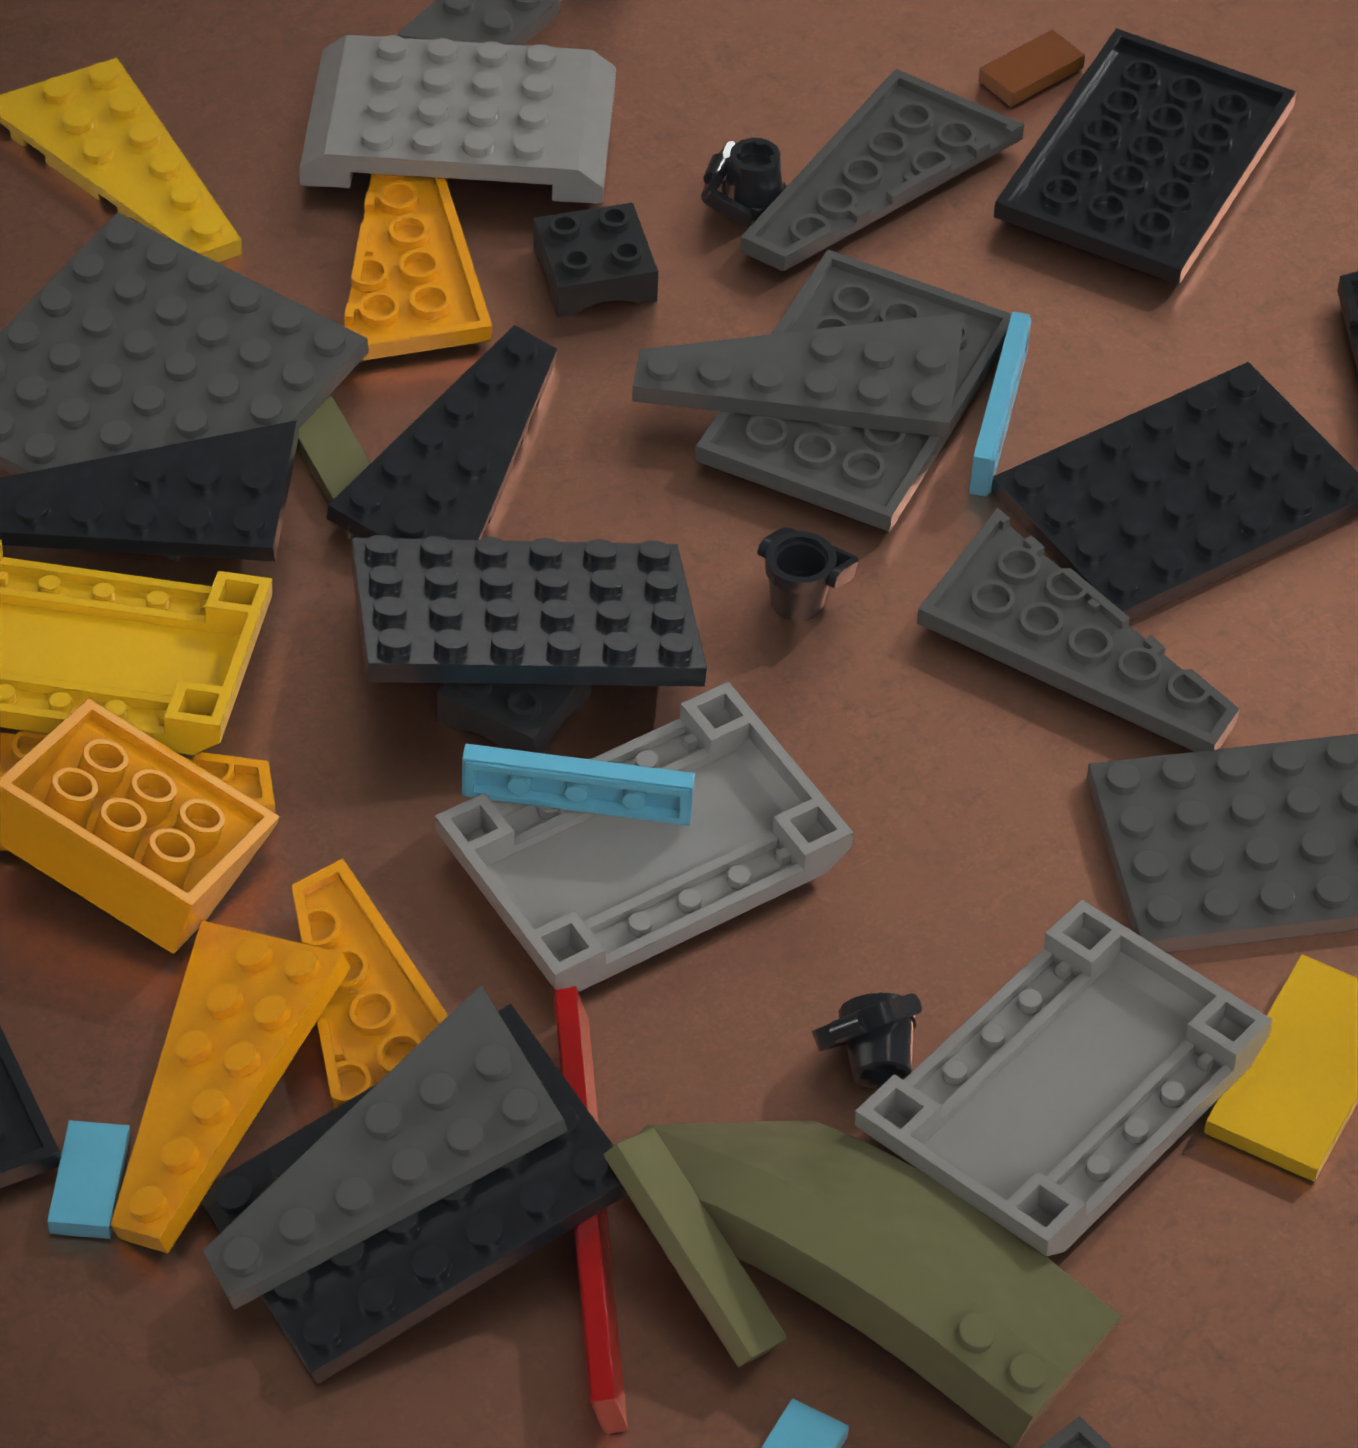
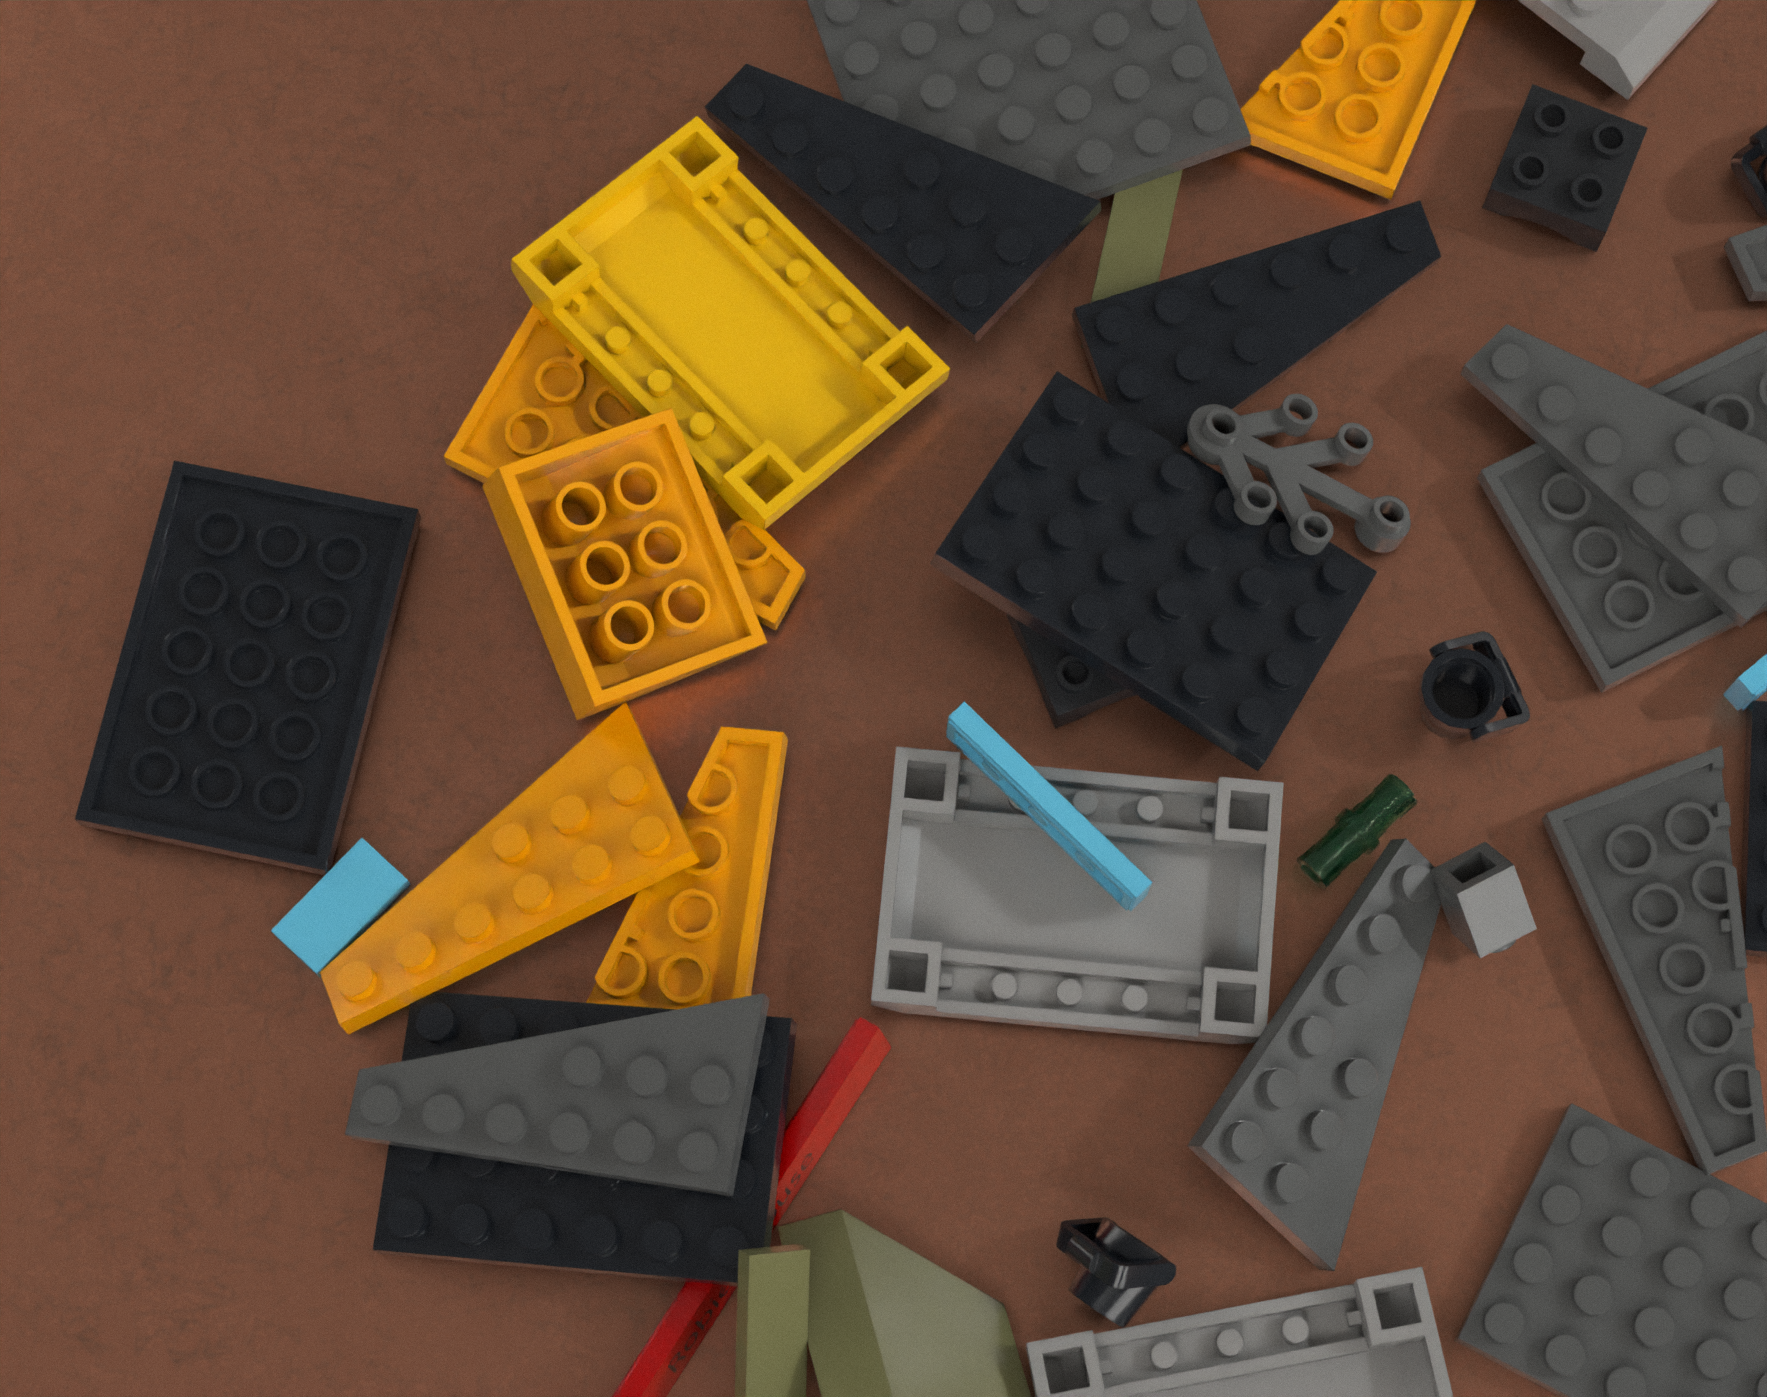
camera: 40 degrees right, 25 degrees up
none -> dark grey plant [1187,394,1411,555]
none -> dark grey wing [1187,838,1441,1271]
none -> clear green pin [1296,774,1418,889]
none -> brick [1430,842,1537,958]

